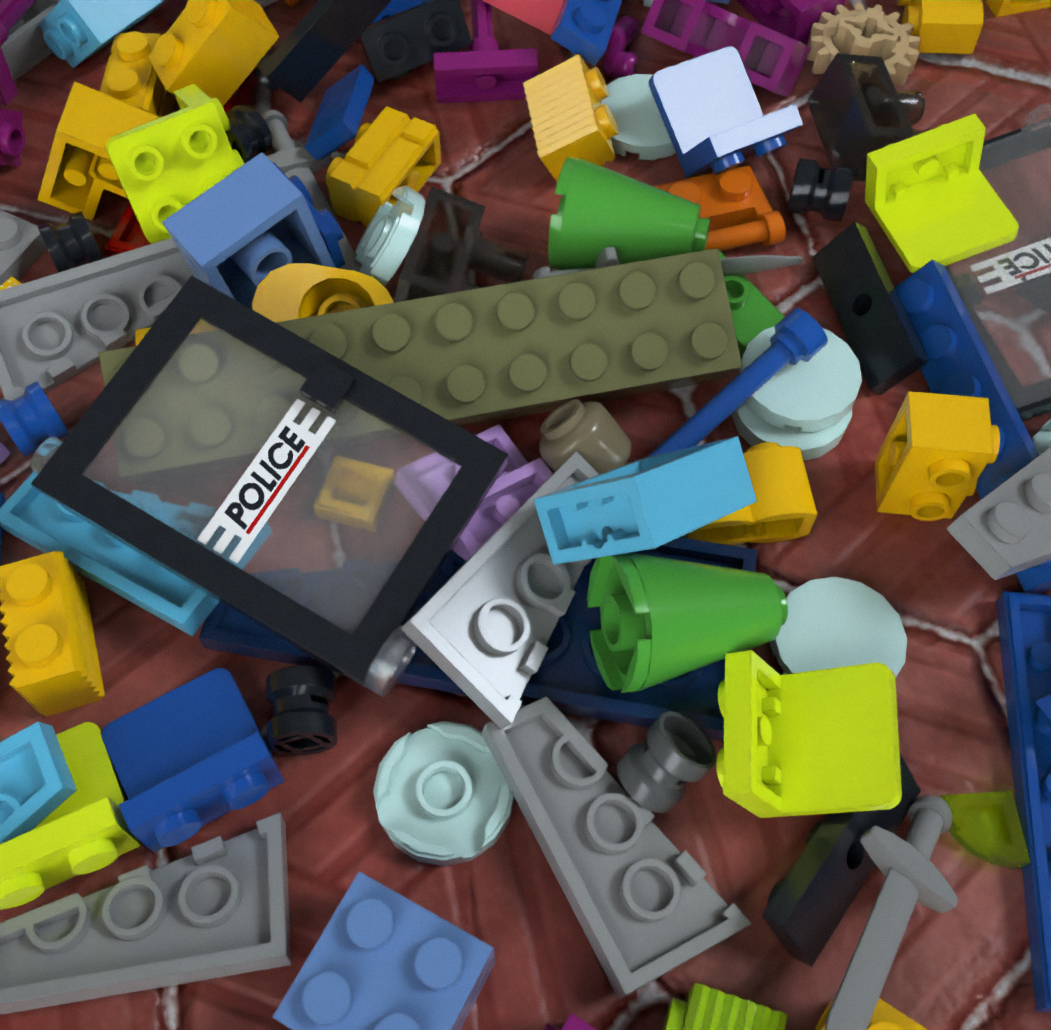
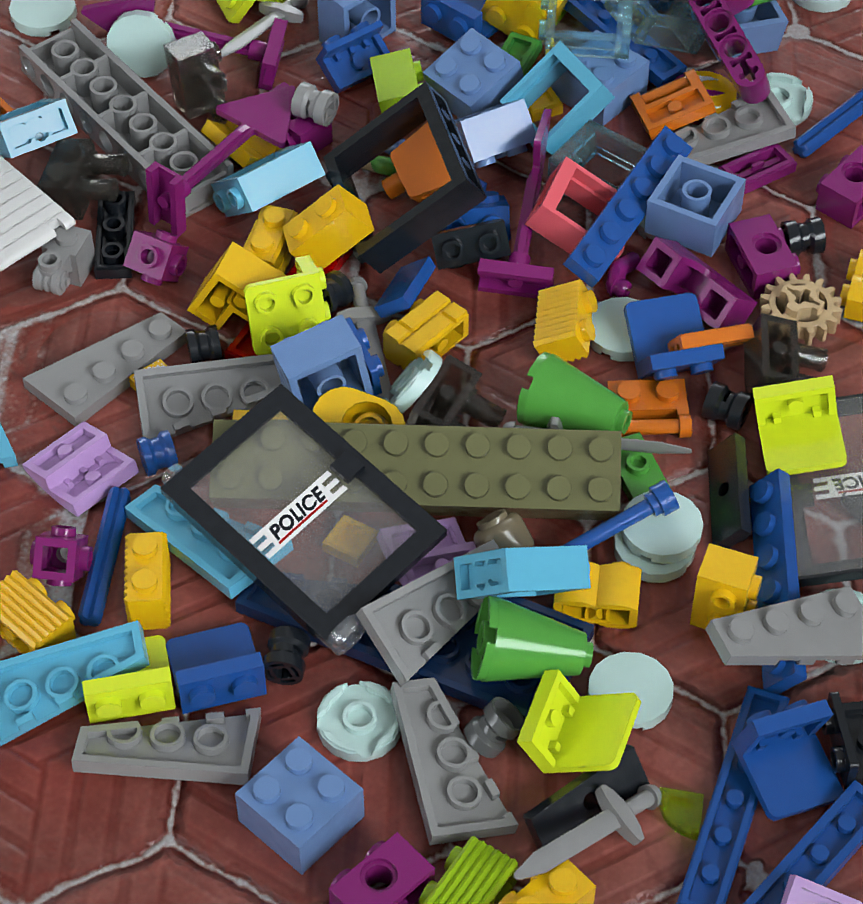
camera: 15 degrees right, 10 degrees down
none -> orange tile [667,323,755,352]

